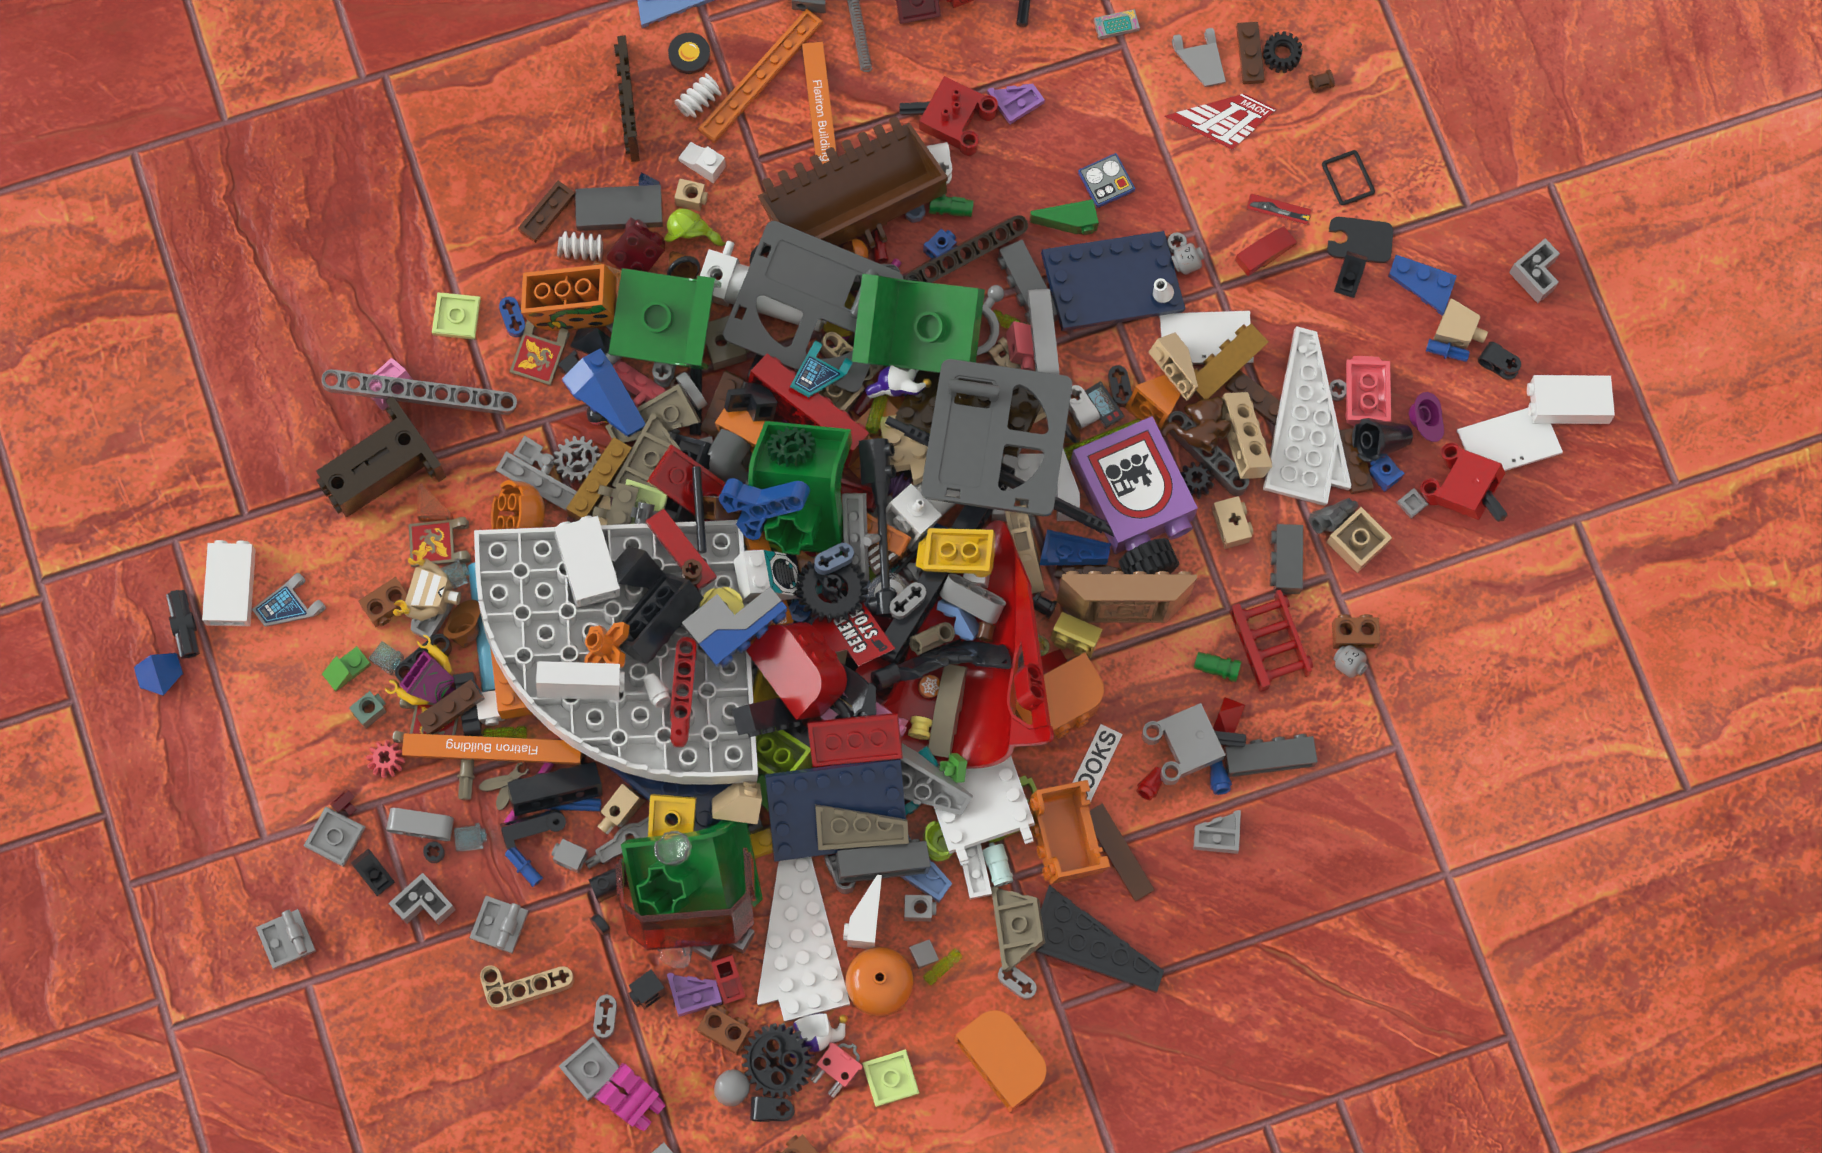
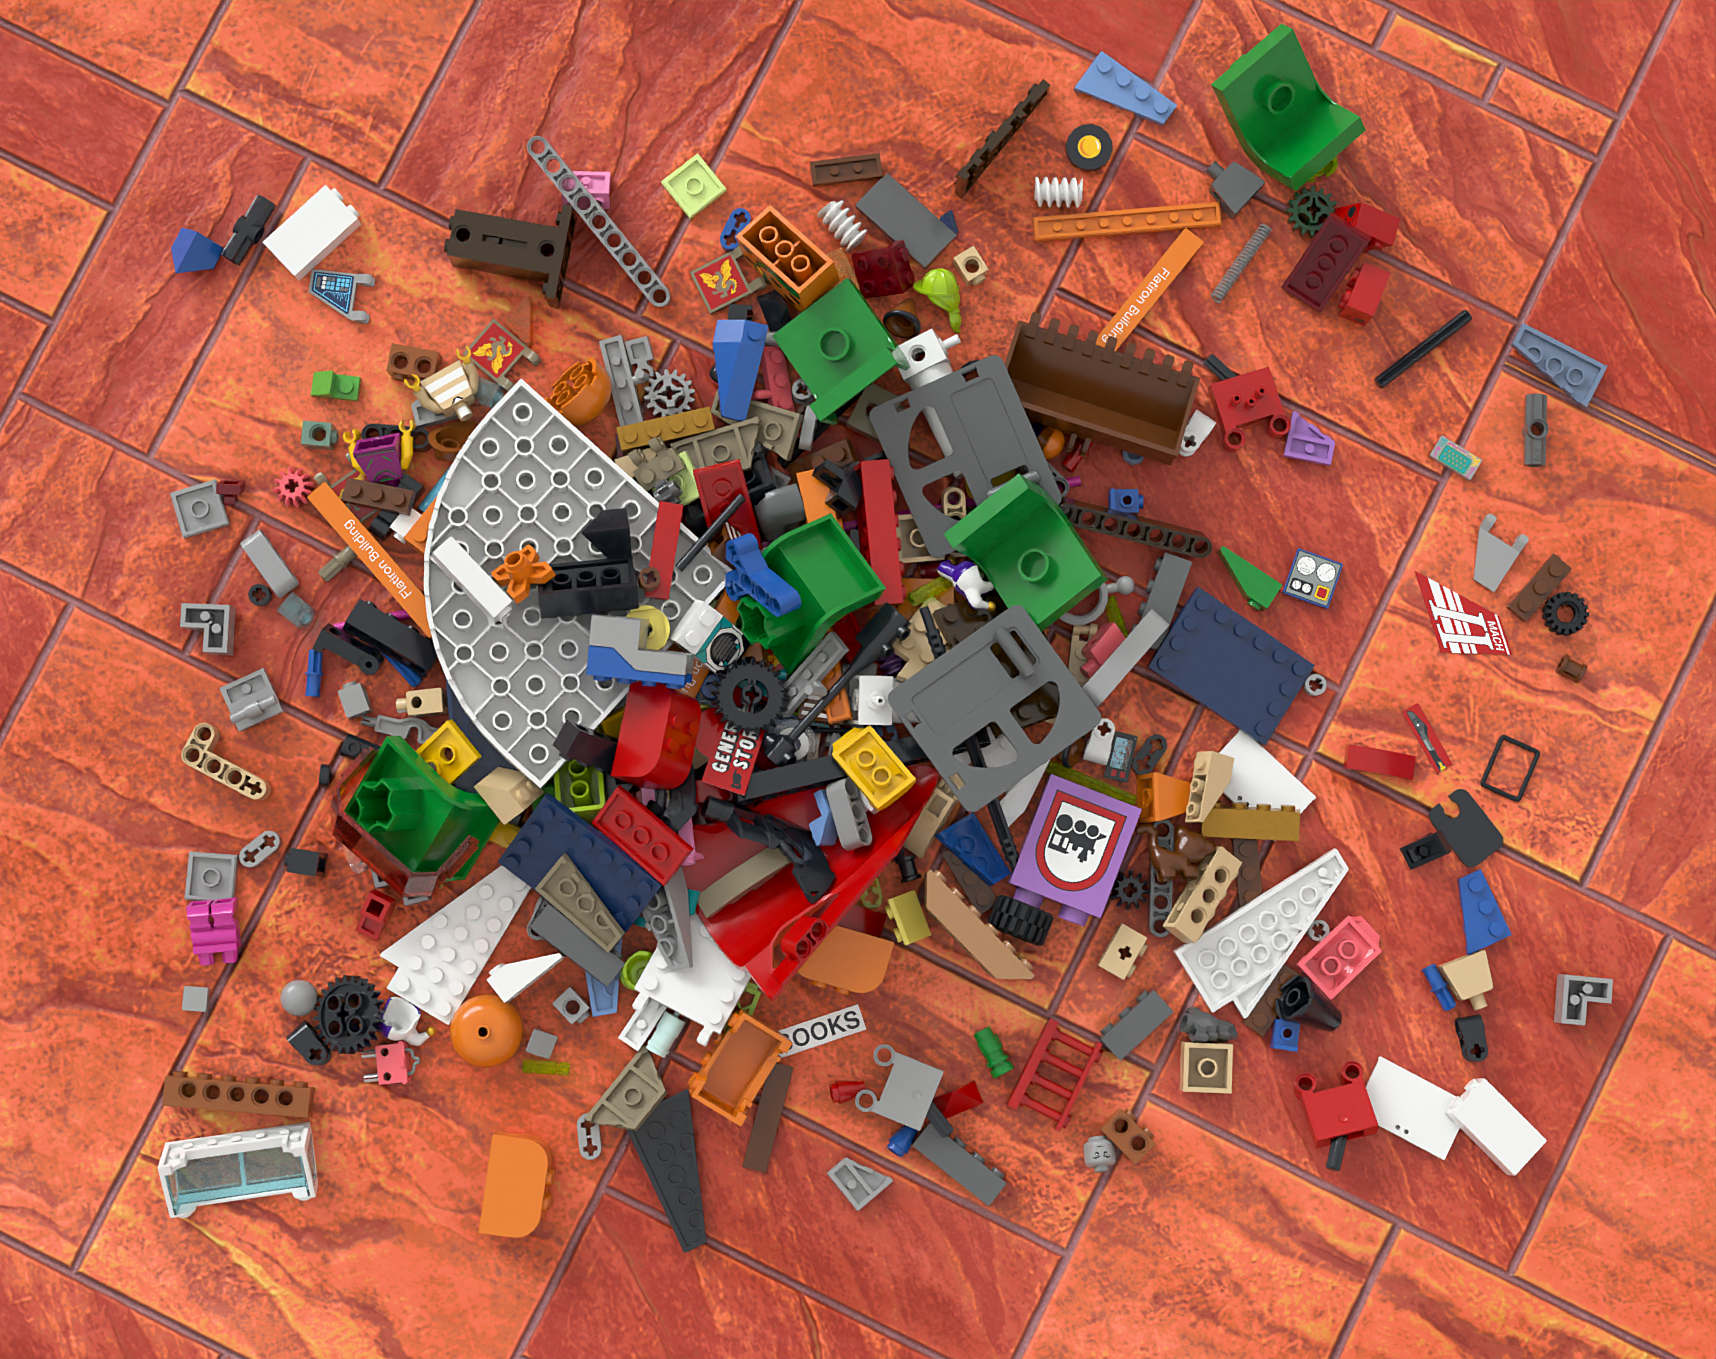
camera: 45 degrees right, 10 degrees up
light grey plate [256,909,316,970] -> none
black slope [351,849,395,896] -> none
clear light blue bracket [369,641,404,675] -> none
dark tan piece [479,762,530,810] -> none
clear neon green axle [483,726,527,739] -> none
white brick [554,516,620,608] -> none
white cone [643,673,671,708] -> none
clear hair [654,831,692,866] -> none
medium lavender wing [667,973,722,1017] -> none
red piece [670,637,697,748] -> none
white arch [679,142,726,183] -> none
dark orange brick [697,1005,751,1055] -> none
dark green gear [767,427,816,467] -> none
flag [790,341,853,397] -> none
sand blue beam [814,543,854,575] -> none
yellowish green tile [862,1049,919,1107] -> none
light grey beam [890,582,926,619] -> none
light yellow wheel [908,716,932,740] -> none
dark tan piece [909,622,955,655] -> none
orange tile [918,675,940,698] -> none
green axle [929,194,974,217] -> none
bright green tile [939,753,967,783] -> none
reddish brown axle [976,622,996,642] -> none
white cone [1153,278,1174,303] -> none
light grey head [1171,243,1205,275] -> none
light grey tile [1397,488,1428,519] -> none
magenta piece [1409,392,1444,442] -> none

